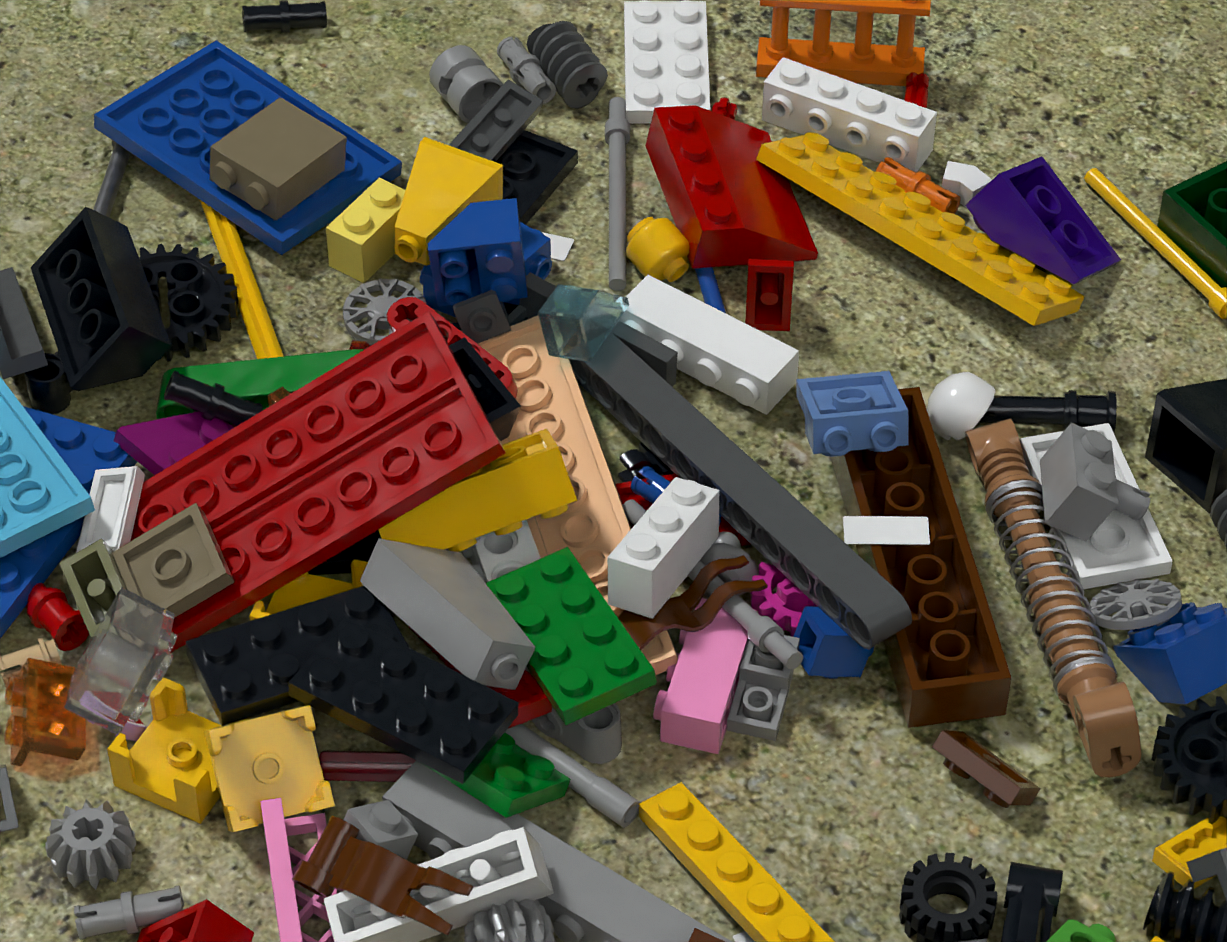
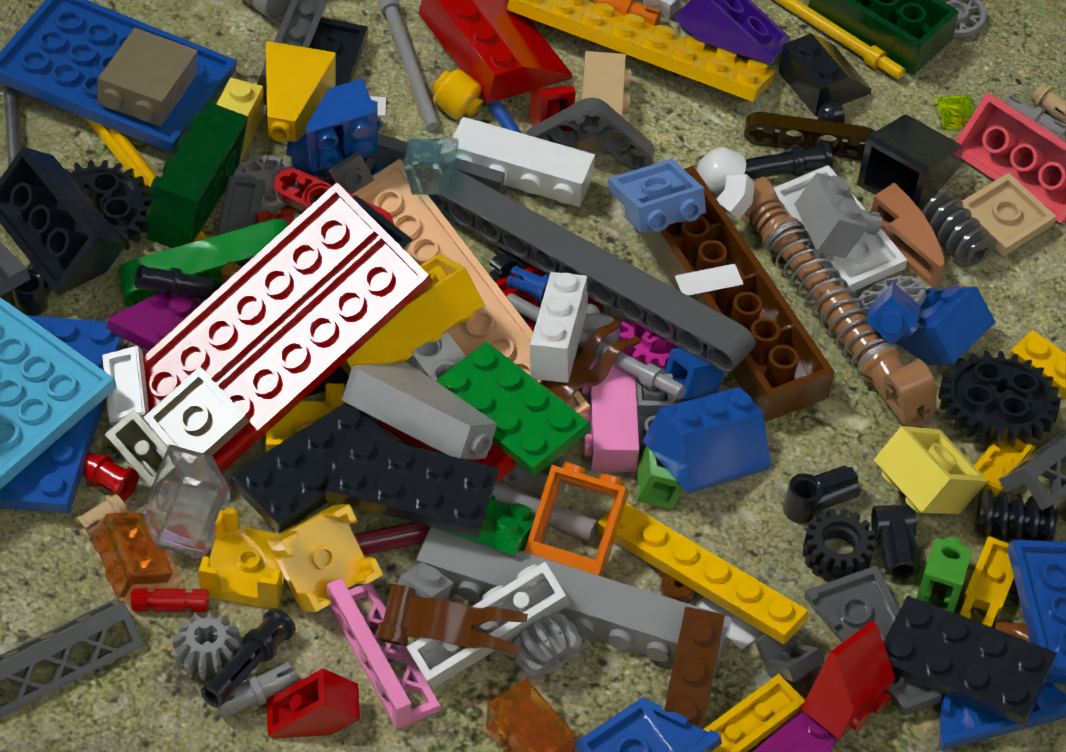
camera: 20 degrees left, 5 degrees up
reddish brown plate [932,730,1041,808] -> none
none -> red axle [130,588,209,612]
none -> dark green brick [145,102,249,248]
none -> black pin [201,608,296,708]
none -> dark grey tile [216,176,266,236]
none -> orange window [524,462,630,577]
none -> dark grey beam [527,97,655,170]
none -> tan brick [578,51,631,152]
none -> bright green brick [636,446,683,510]
none -> blue slope [643,387,771,494]
none -> reddish brown piece [655,568,696,604]
none -> white piece [716,174,755,220]
none -> dark brown beam [744,112,875,160]
none -> black slope [778,33,872,116]
none -> black piece [783,465,861,523]
none -> black hinge [817,99,845,123]
none -> blue brick [866,282,921,345]
none -> nougat slope [871,183,945,288]
none -> light yellow brick [874,426,988,514]

